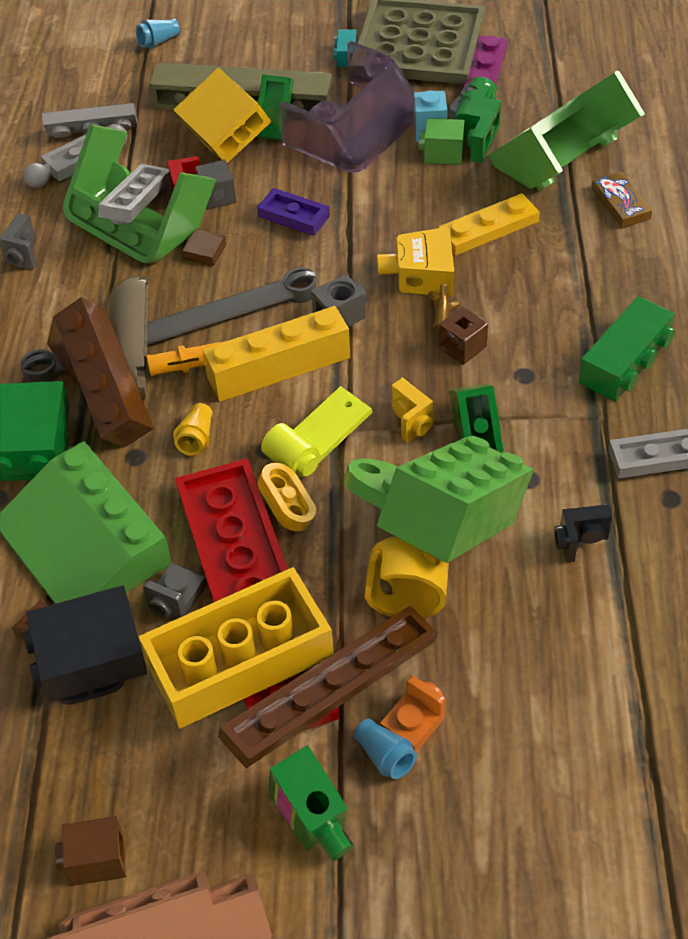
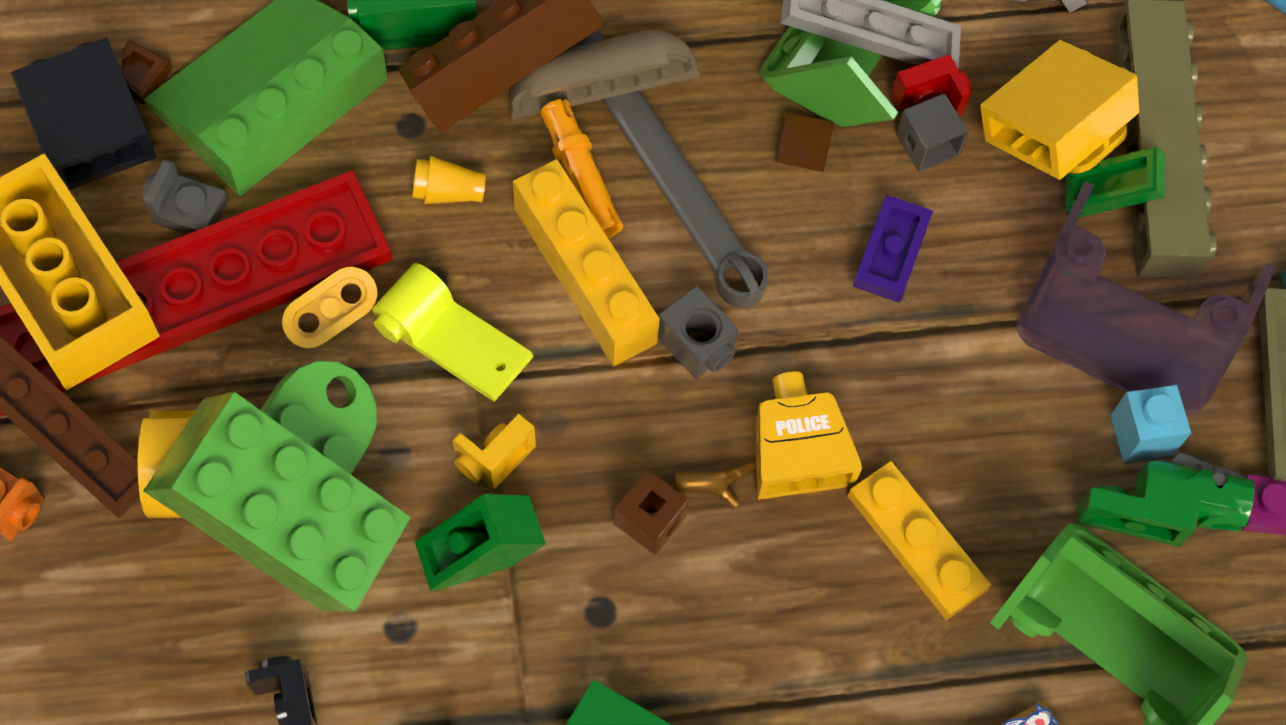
camera: 75 degrees right, 15 degrees up
bright green brick [419,118,464,165] -> none

